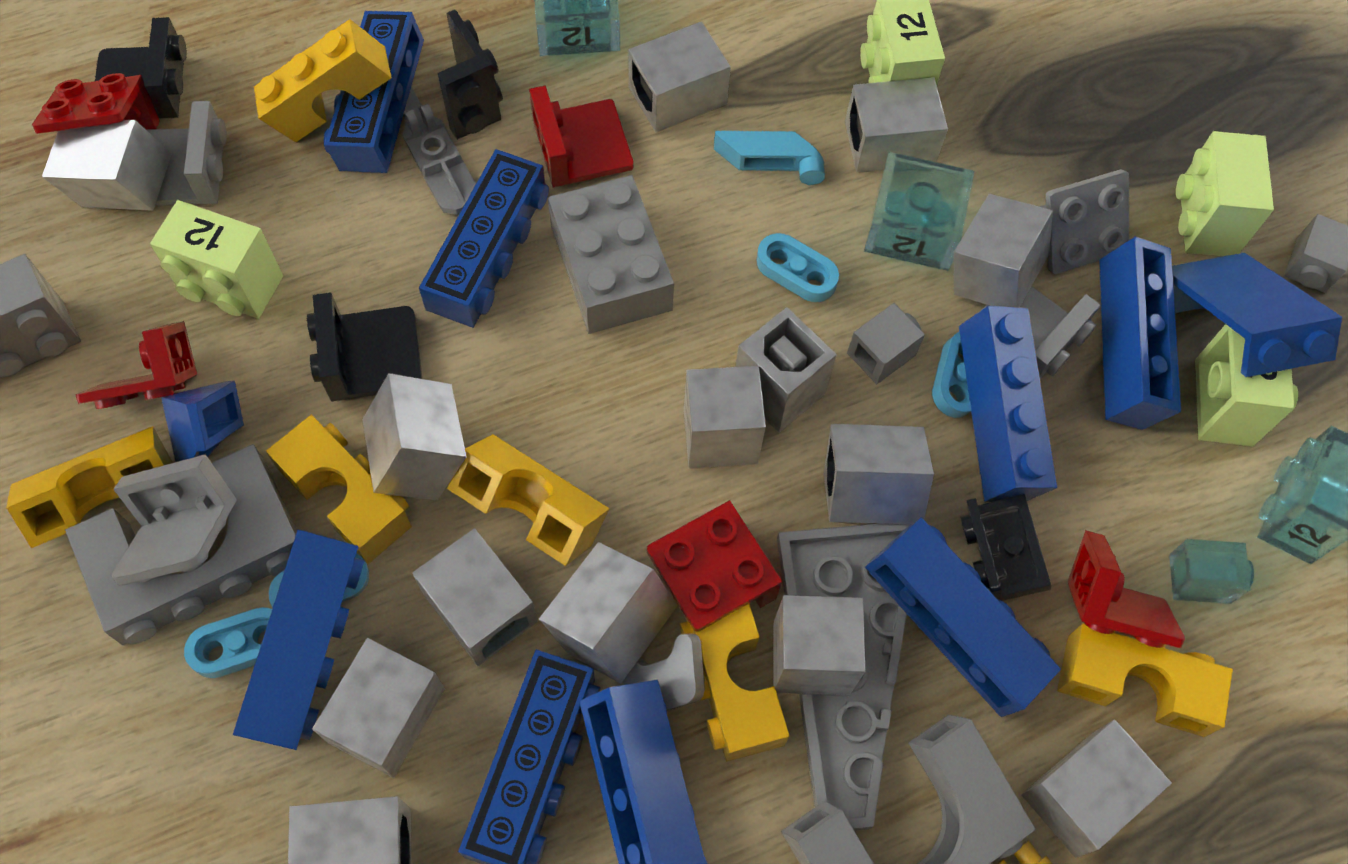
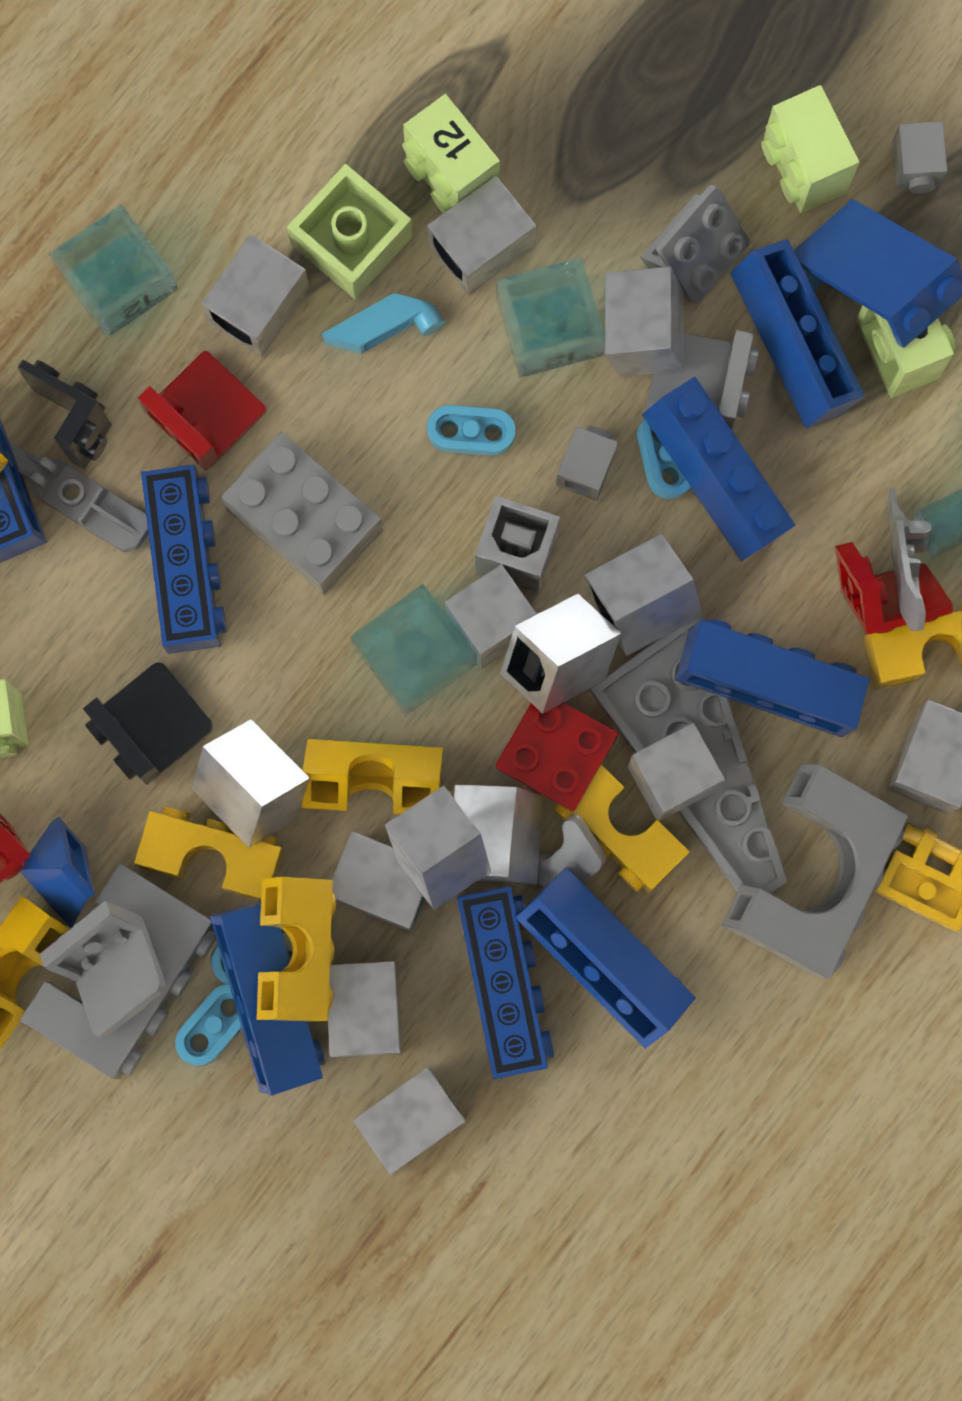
camera: 25 degrees left, 15 degrees up
black bracket [960,494,1051,601] -> none
none -> yellow arch [256,877,336,1022]
none -> yellowish green brick [286,164,413,300]
none -> clear light blue brick [350,584,477,717]
none -> flat silver piece [385,785,491,910]
none -> flat silver piece [500,594,621,714]
none -> light grey piece [887,489,931,631]

